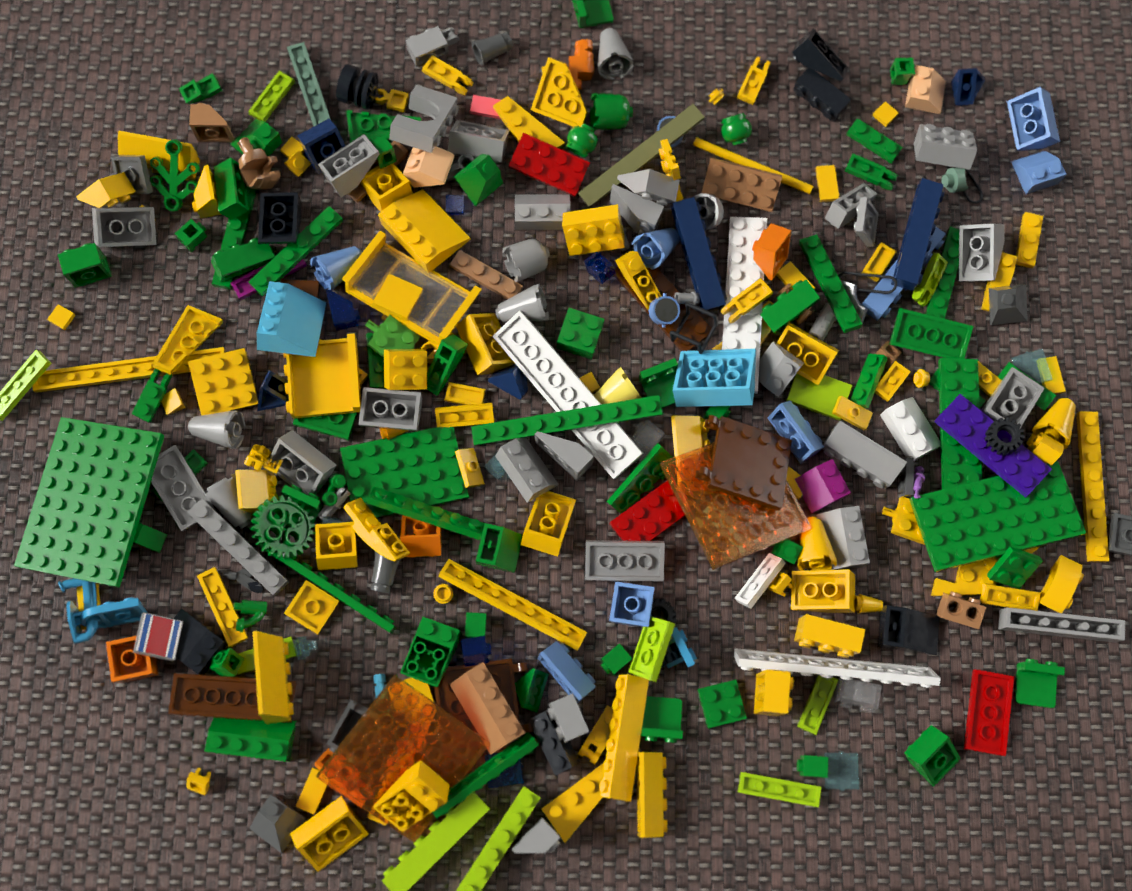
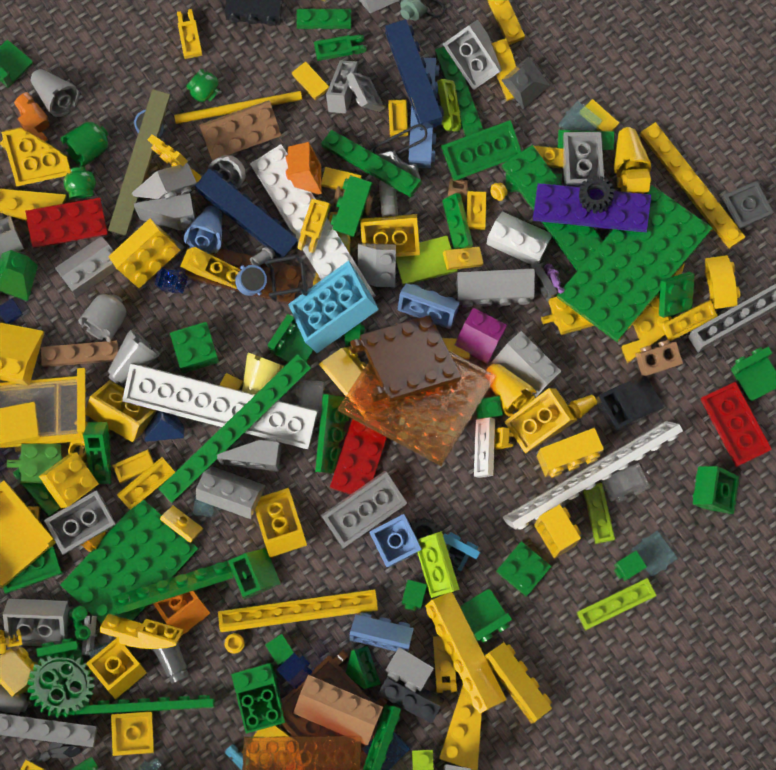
camera: 30 degrees left, 0 degrees up
yellow plate [709,88,725,105] -> none

